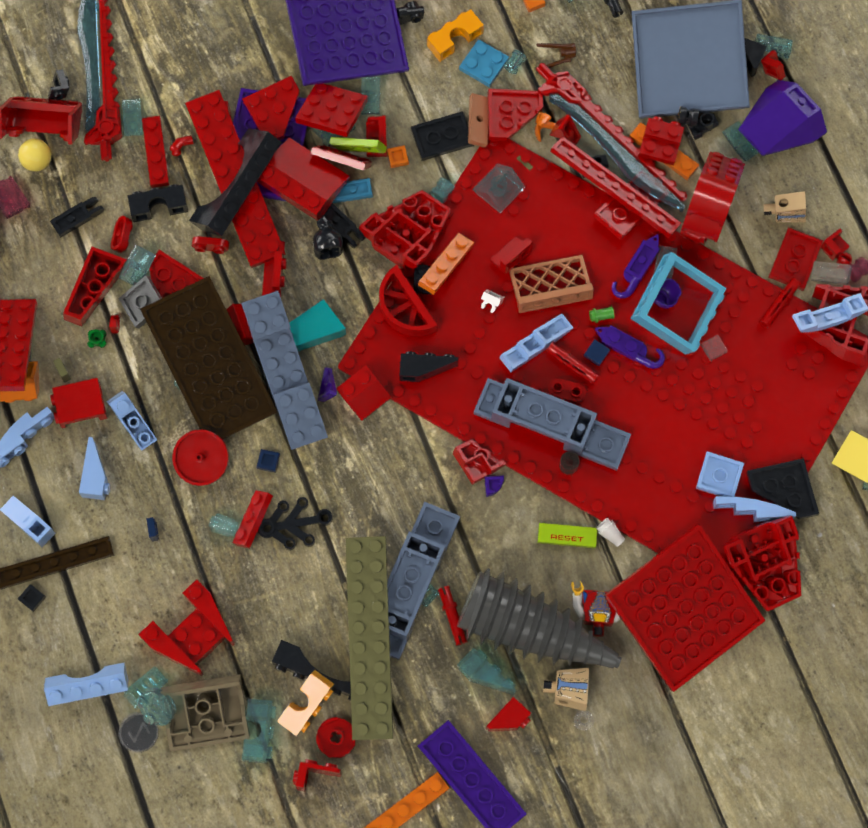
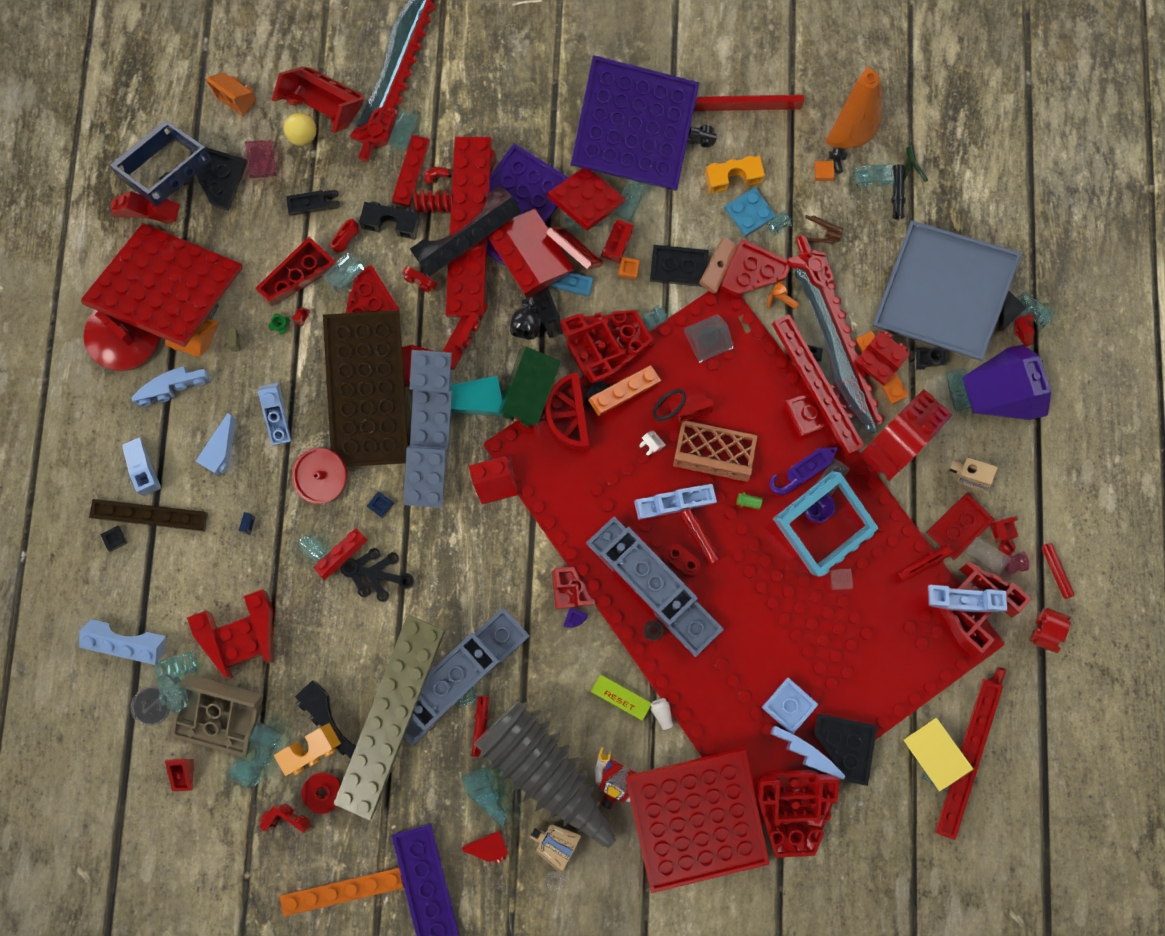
camera: 25 degrees right, 5 degrees up
black bracket [48,69,69,100] -> none
red panel [50,378,108,429] -> none
dark grey plate [118,275,162,329] -> none
red plate [242,75,300,141] -> none
dark purple tile [318,367,337,402] -> none
lime tile [329,137,387,153] -> none
black slope [399,352,459,382] -> none
red slope [549,114,582,146] -> none
dark blue tile [584,339,610,366] -> none
dark purple plate [595,326,665,369] -> none
black wheel [677,106,699,127] -> none
none -> red slope [165,759,194,791]
none -> red piece [414,189,452,214]
none -> dark green slope [499,347,561,428]
none -> black tyre [653,389,687,421]

